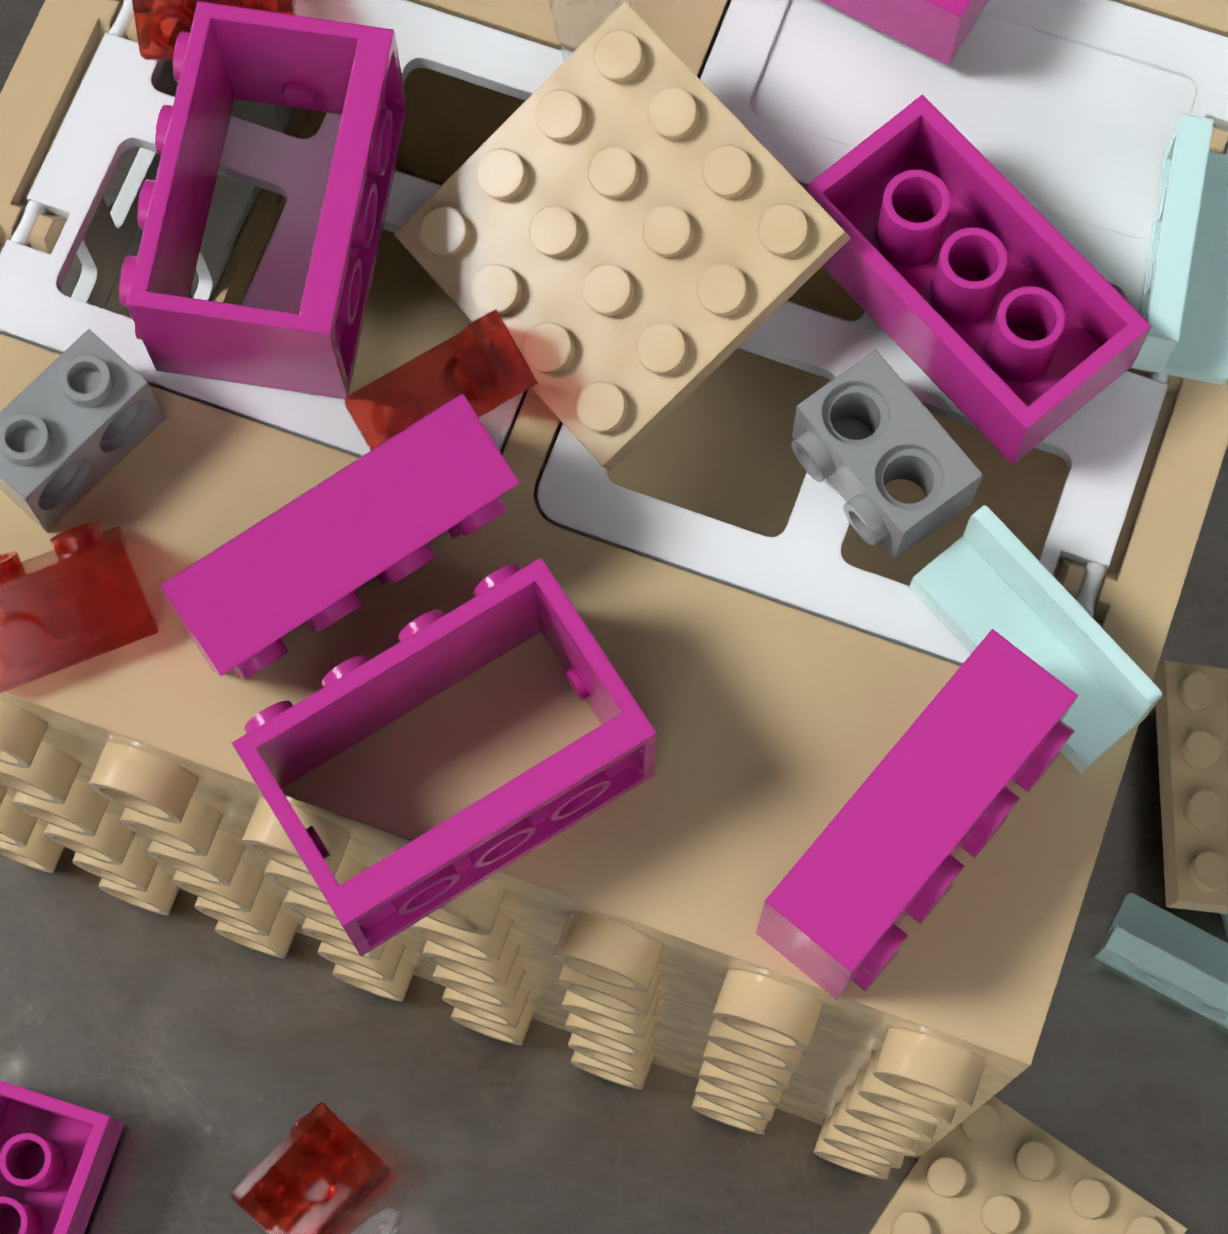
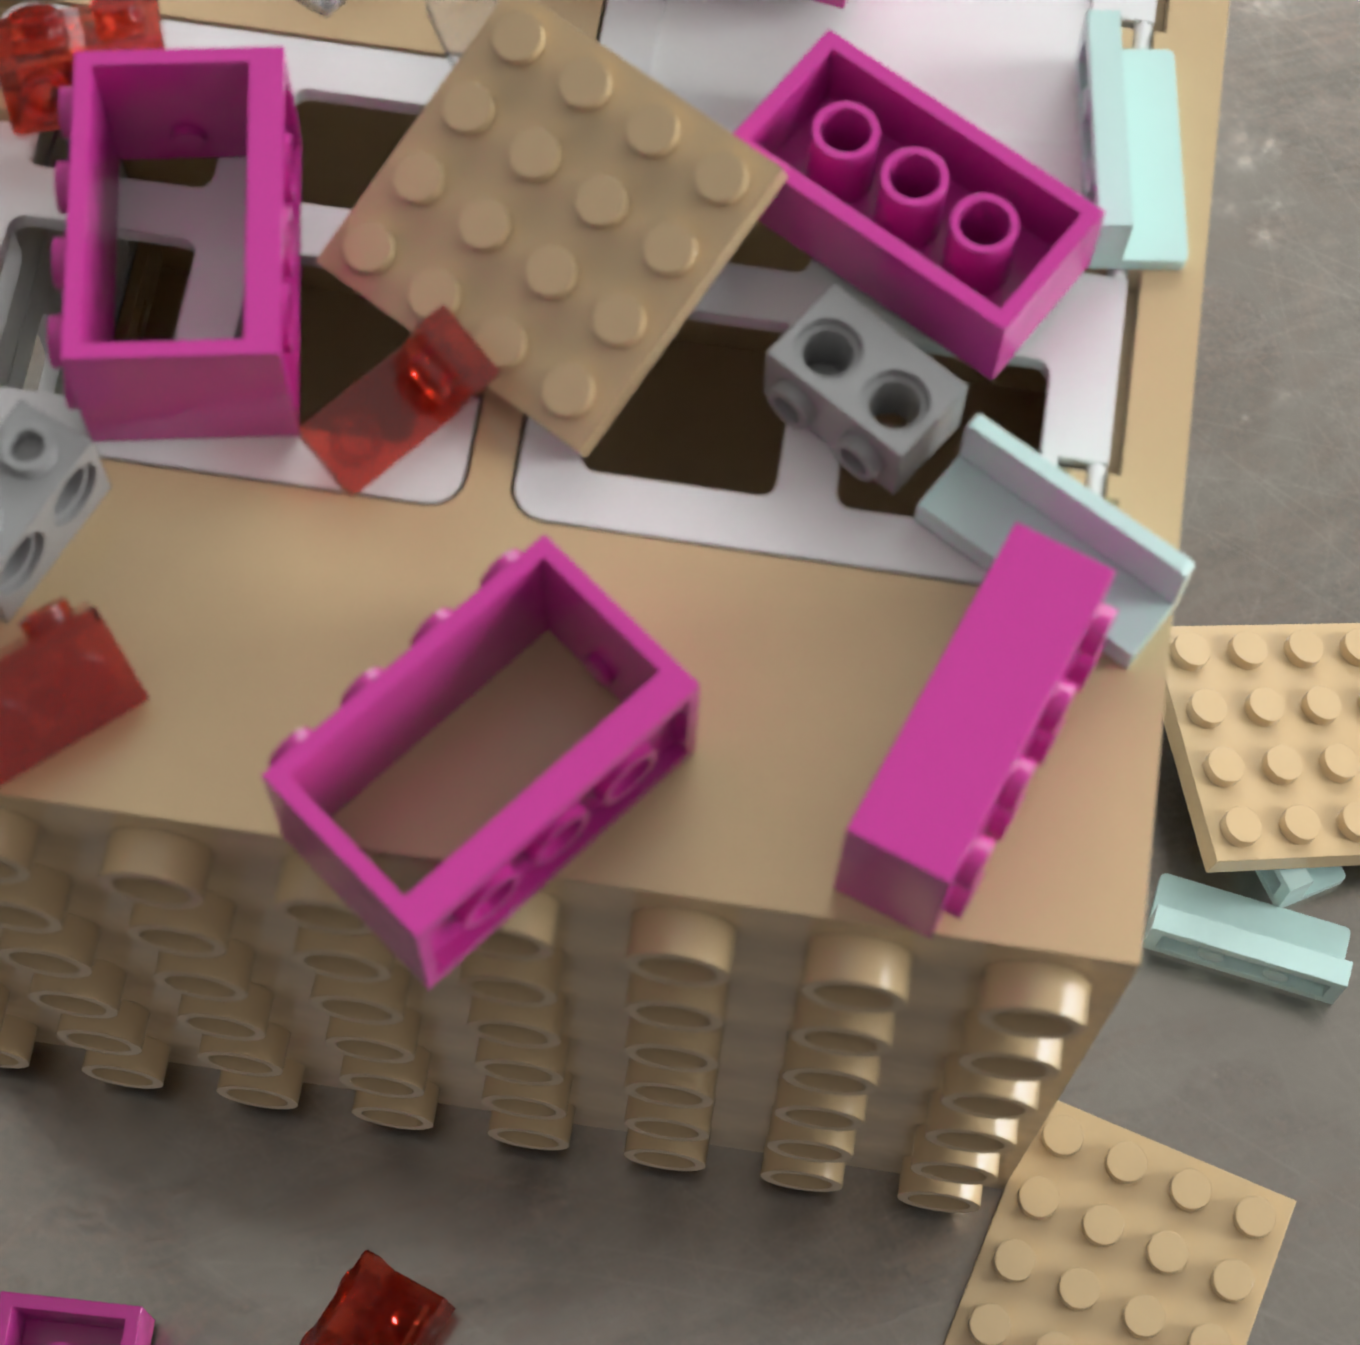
camera: 15 degrees left, 5 degrees down
dark pink brick [157,394,520,680] -> none

